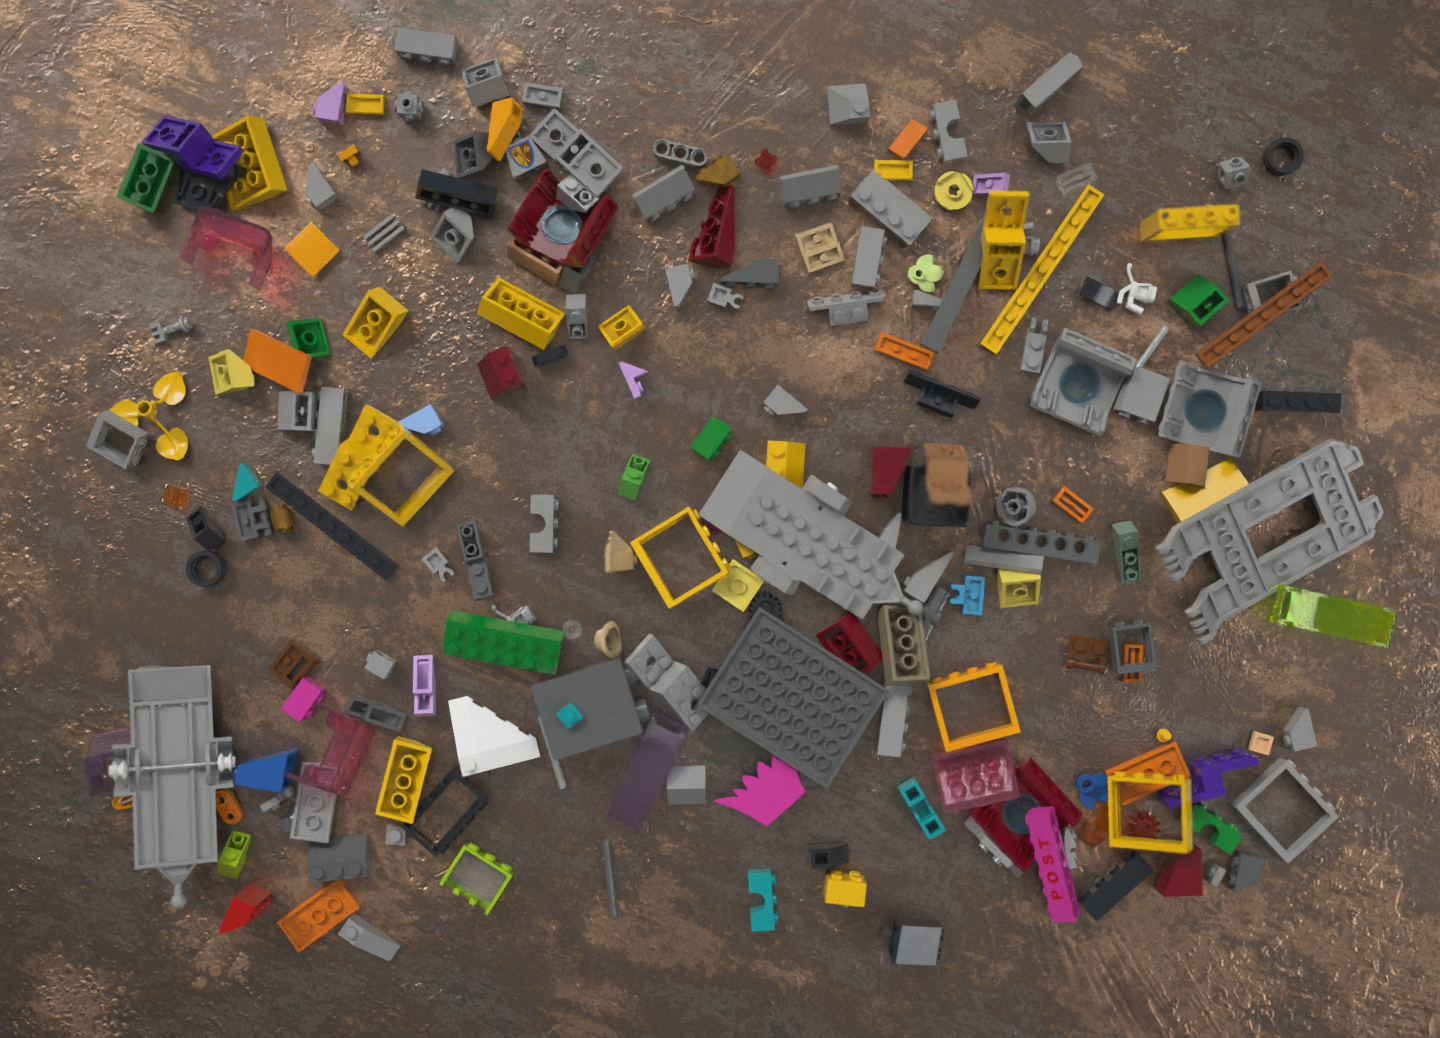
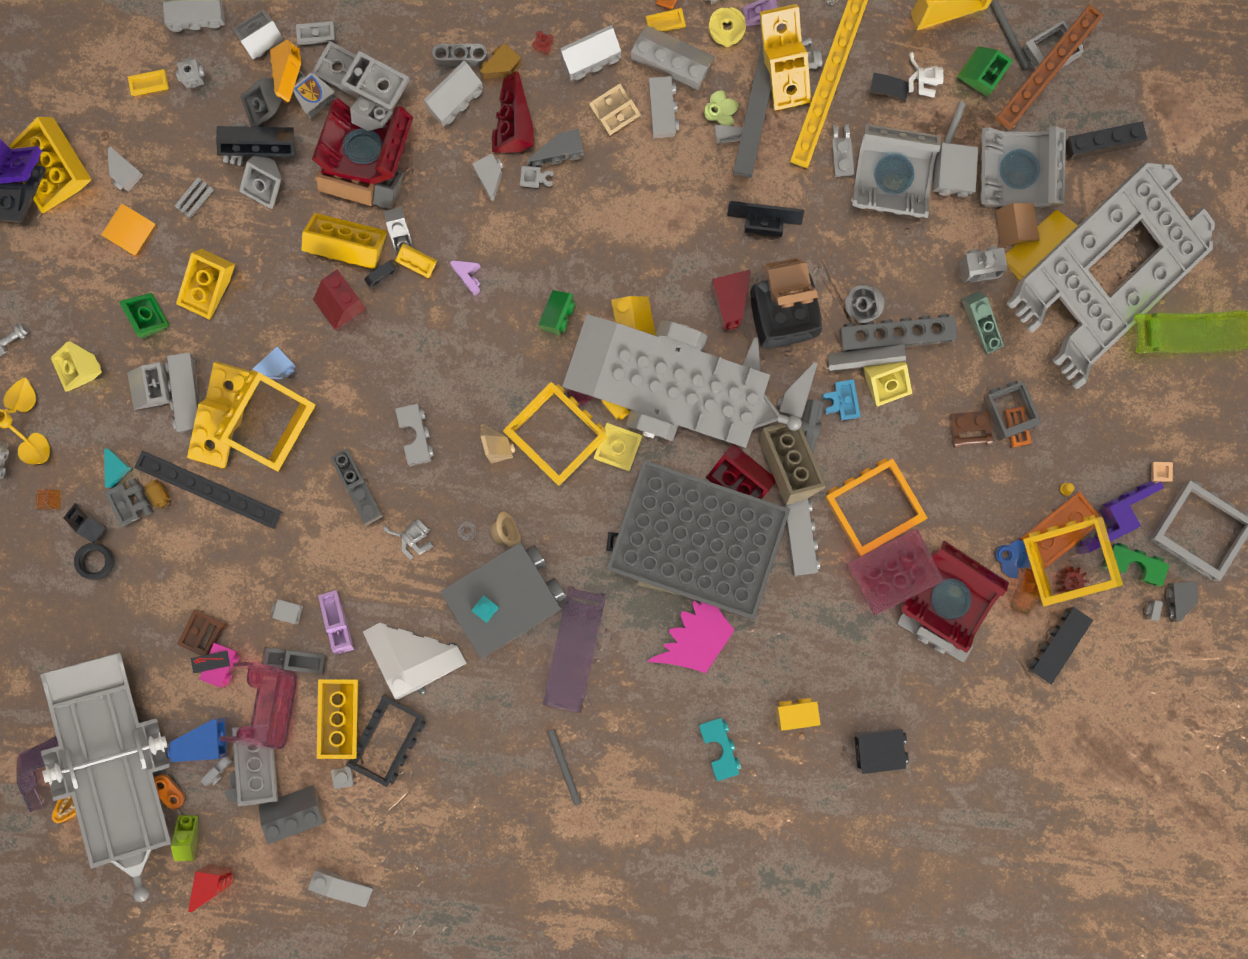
camera: 20 degrees left, 5 degrees down
clear pink windscreen [179,206,273,291] -> none
orange tile [243,329,312,393] -> none
orange tile [276,880,361,953] -> none
lavender slope [313,82,348,125] -> none
light orange tile [337,143,359,167] -> none
light grey plate [422,547,455,582] -> none
window [439,842,514,915] -> none
green brick [442,610,565,675] -> none
light grey bar [537,715,567,789] -> none
yellow slope [598,305,646,351] -> none
bright green slope [617,454,650,501] -> none
light grey bracket [624,634,709,732] -> none
light grey slope [667,765,706,805] -> none
black tyre [748,592,783,620] -> none
light grey slope [763,385,807,416] -> none
light grey bracket [807,289,886,326] -> none
black slope [810,843,849,869] -> none
orange tile [874,332,935,371] -> none
teal arch [897,777,946,840] -> none
dark pink brick [1025,806,1080,923] -> none
orange tile [1051,486,1094,524] -> none
light grey slope [1061,826,1078,870] -> none
dark red slope [1154,838,1203,897] -> none
light grey slope [1283,706,1317,752] -> none
none -> black sticker [191,651,230,673]
none -> yellow plate [395,243,437,278]
none -> light grey hinge [959,246,1007,284]

